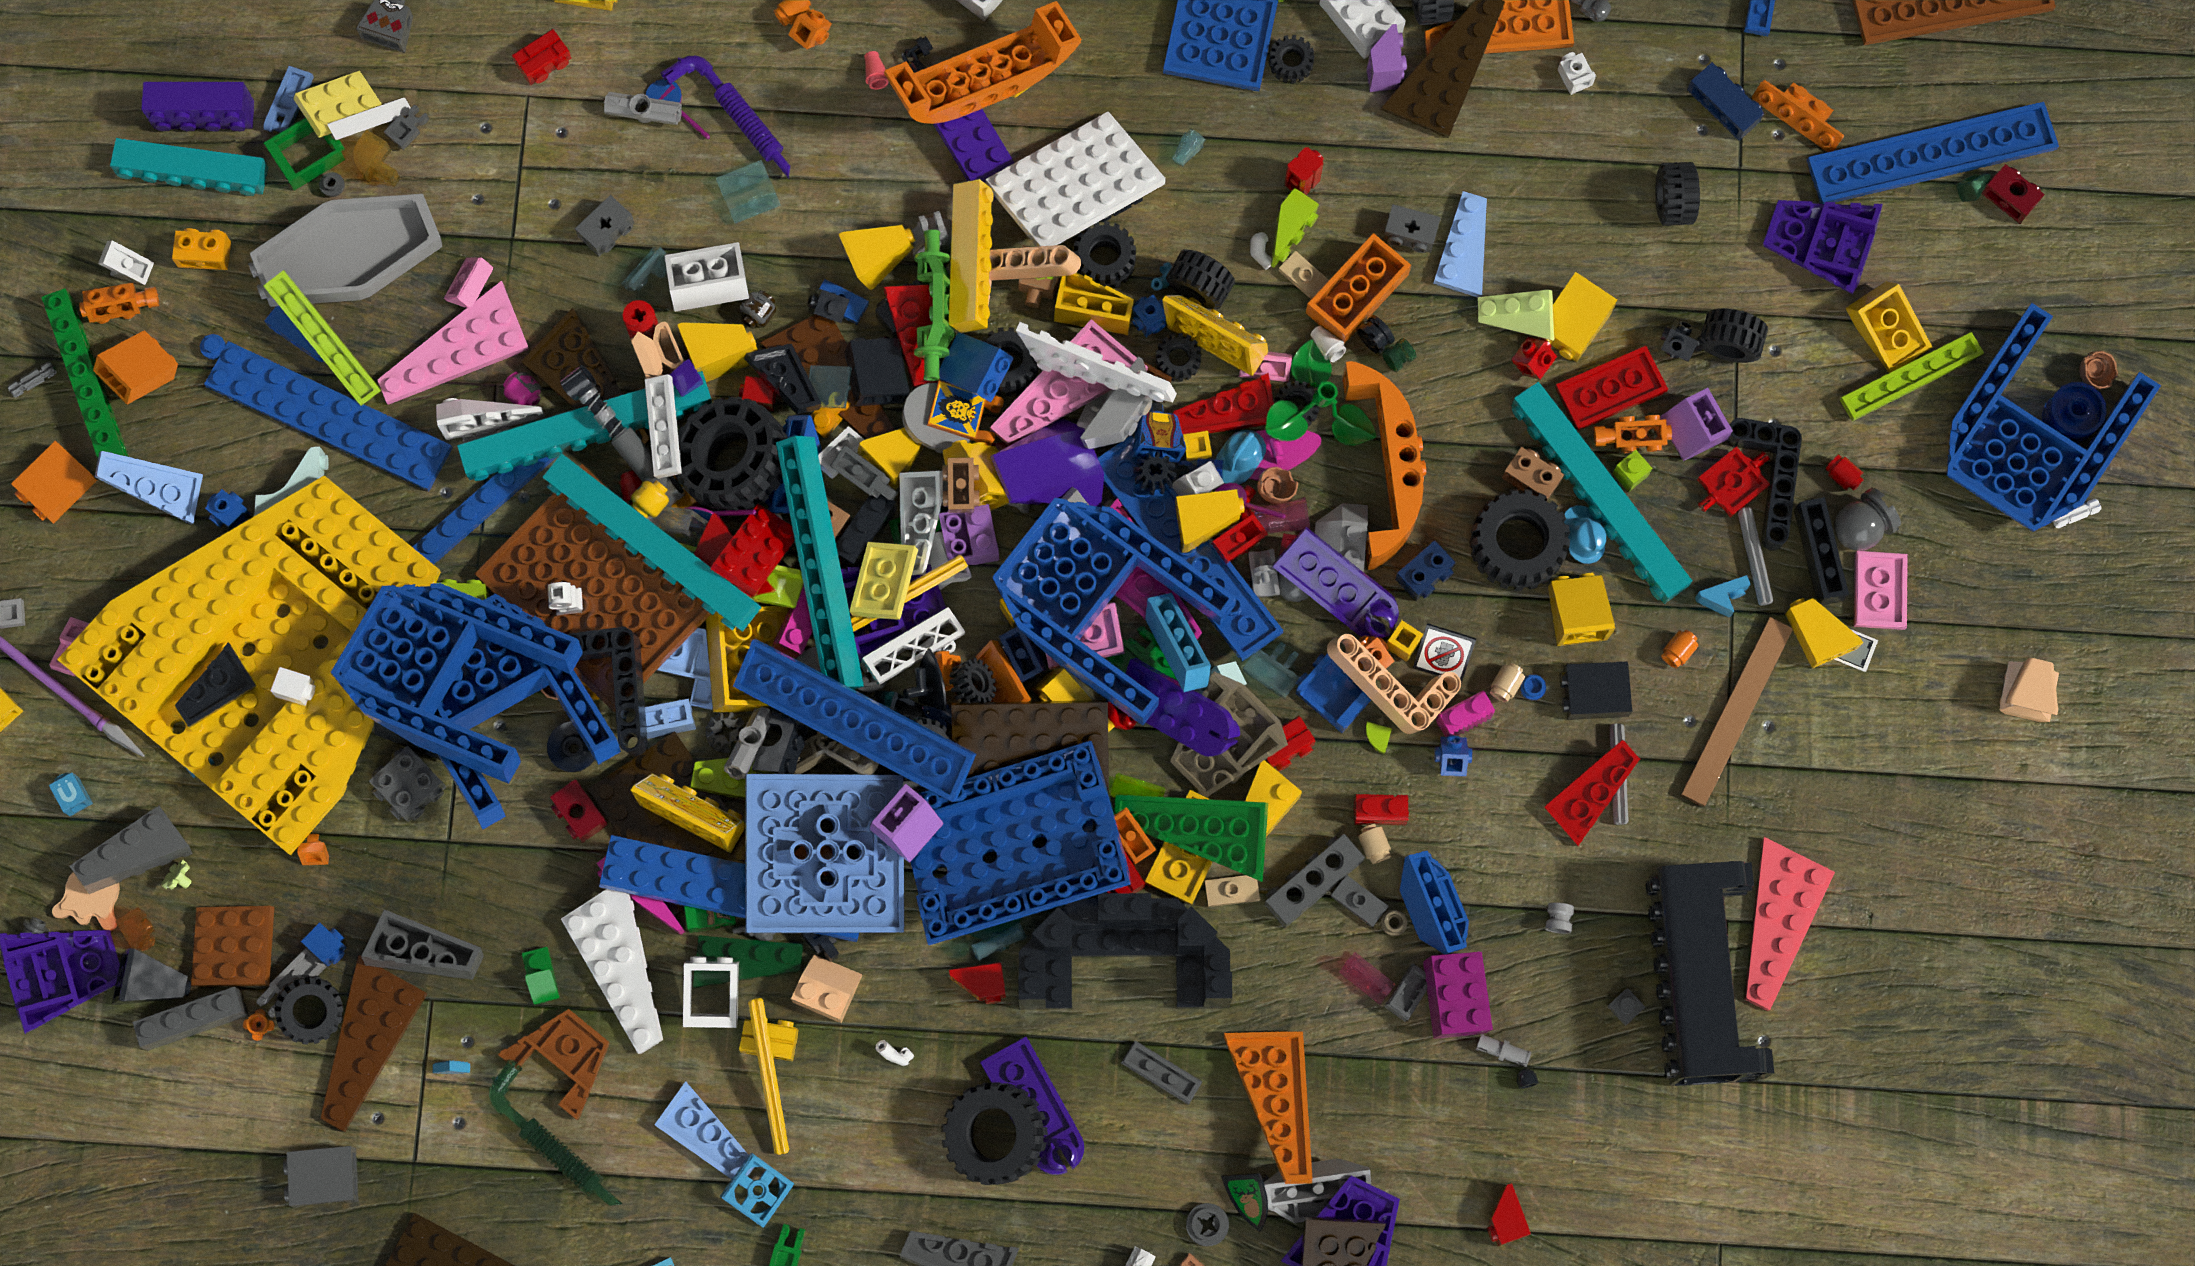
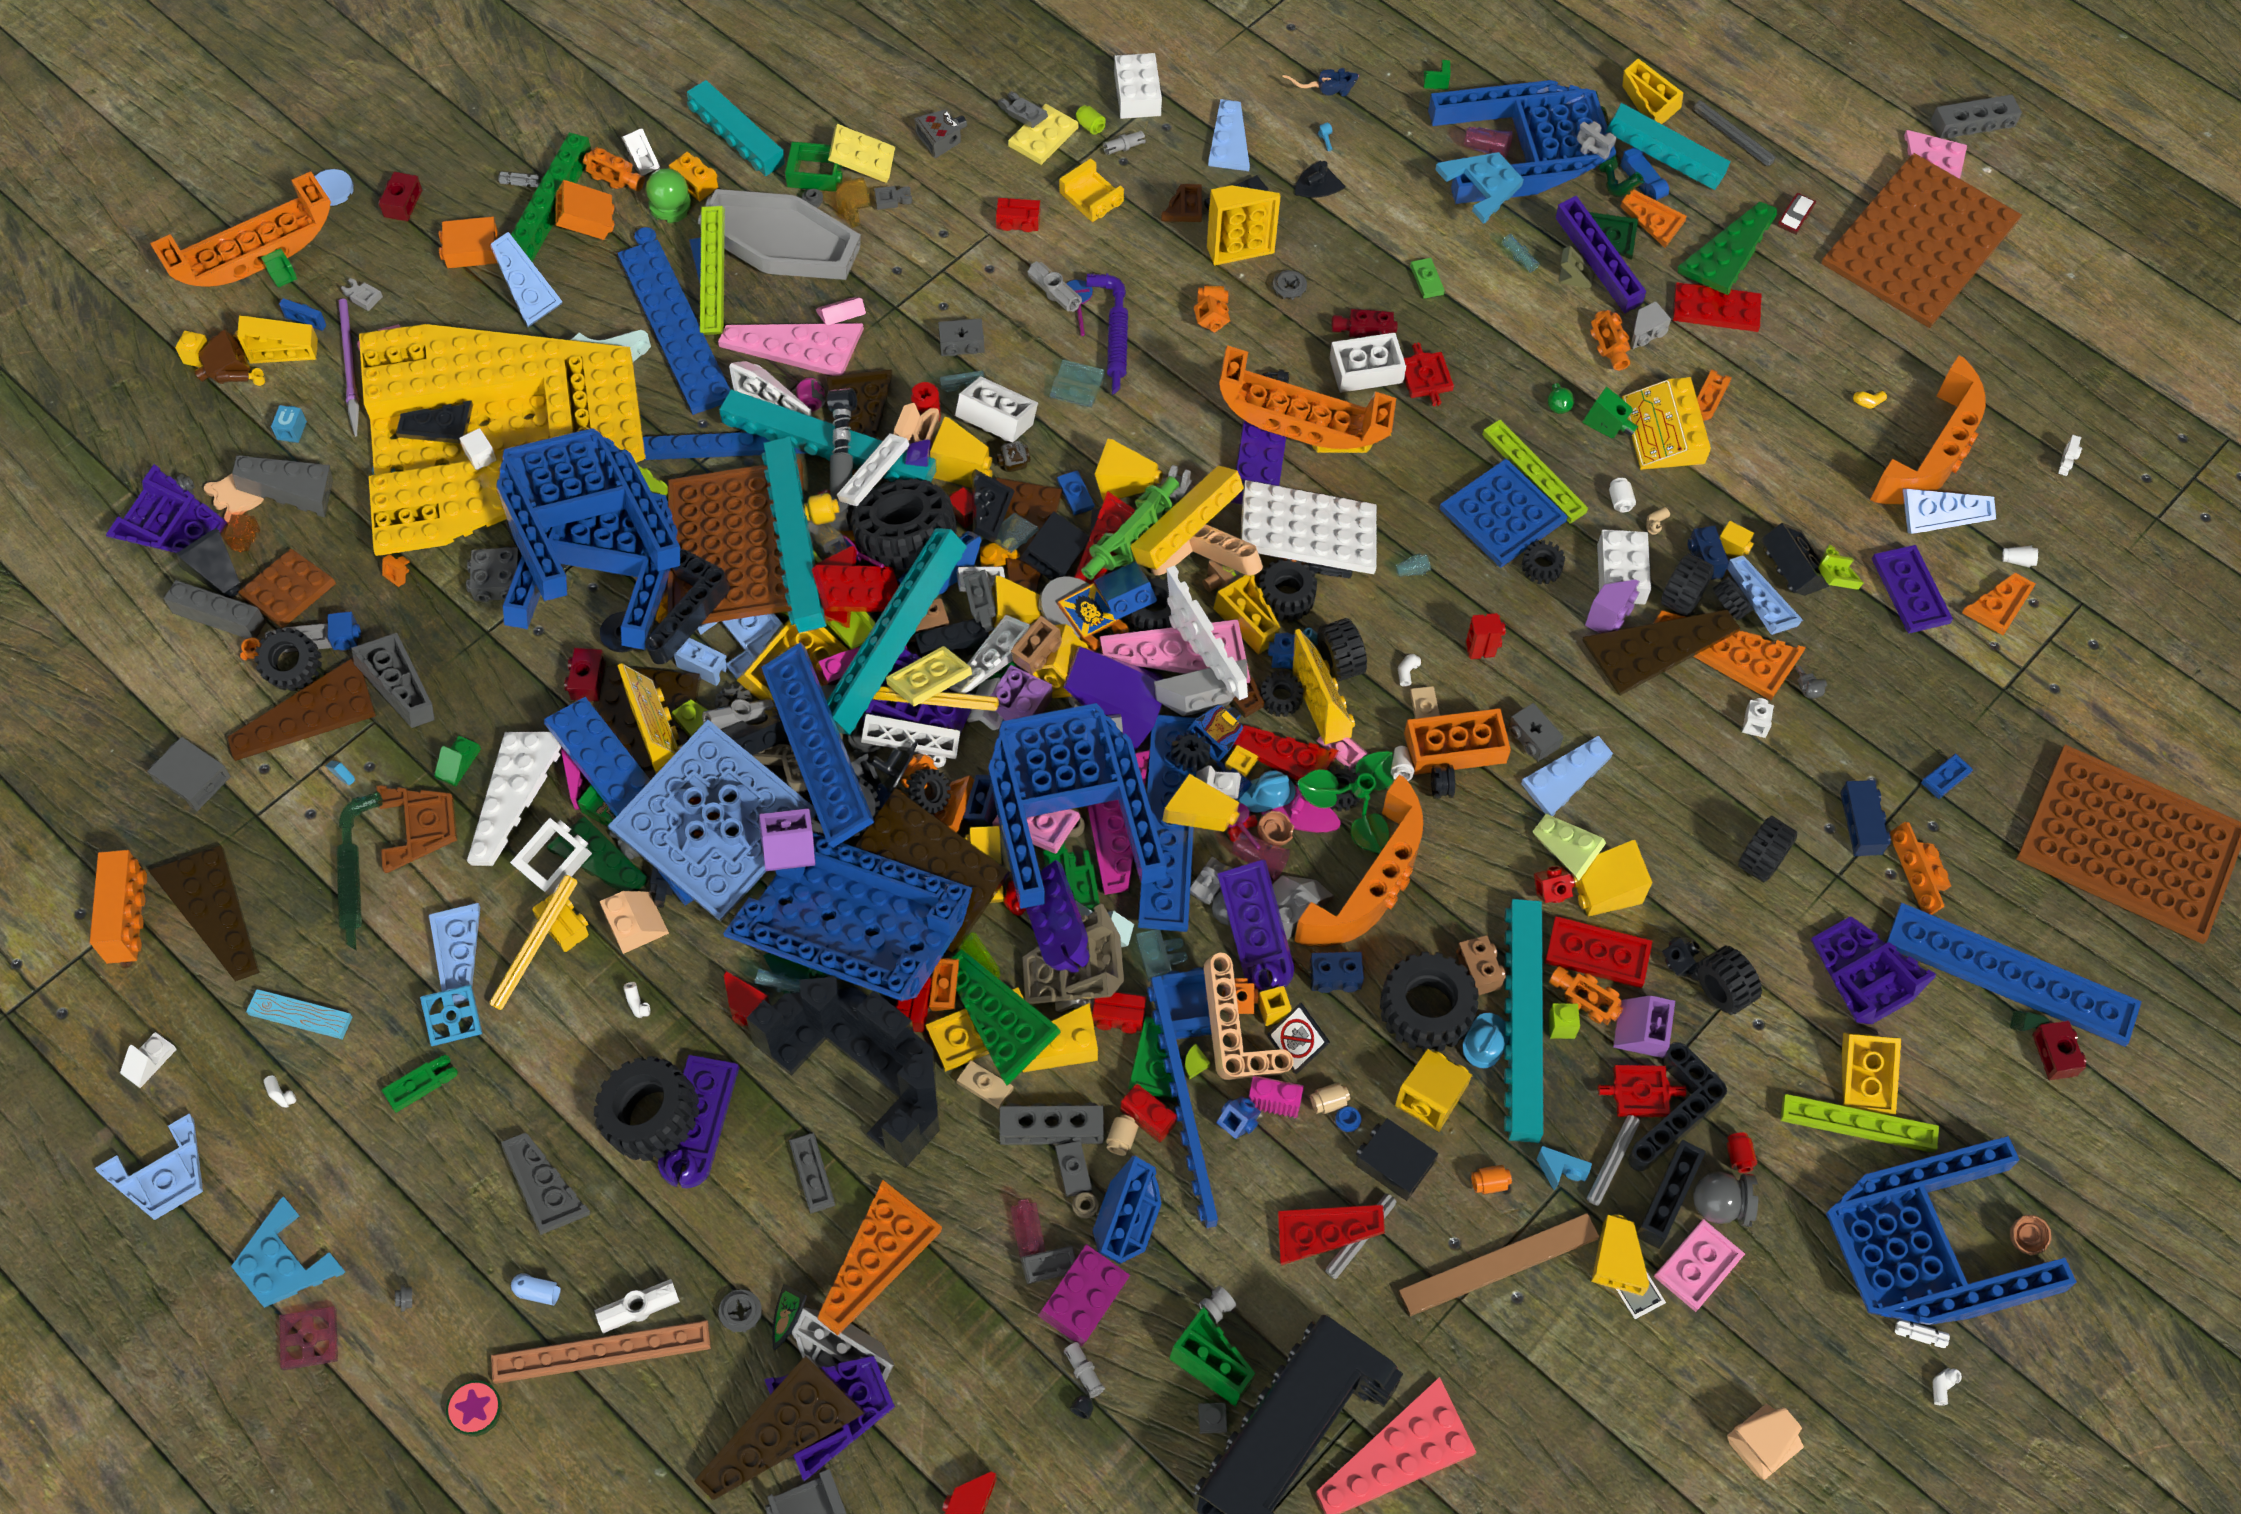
camera: 40 degrees right, 15 degrees down
dark purple piece [142,82,255,132] -> none
yellowish green plant [161,860,191,889] -> none
blue brick [205,489,250,530] -> none
medium blue plate [263,66,314,133] -> none
white sticker [327,98,411,140] -> none
white leg [547,582,583,616] -> none
black bracket [807,289,850,323] -> none
dark azure brick [1145,593,1211,692] -> none
red slope [1211,514,1268,564] -> none
lime slope [1271,188,1319,268] -> none
clear green wheel [1382,338,1417,373] -> none
clear blue wheel [2042,382,2107,444] -> none
none -> bright green tile [646,168,692,223]
none -> green wing [1128,1017,1177,1102]
none -> blue plate [1147,976,1218,1228]
none -> green wedge [1169,1306,1255,1407]
none -> white arm [1933,1368,1962,1405]

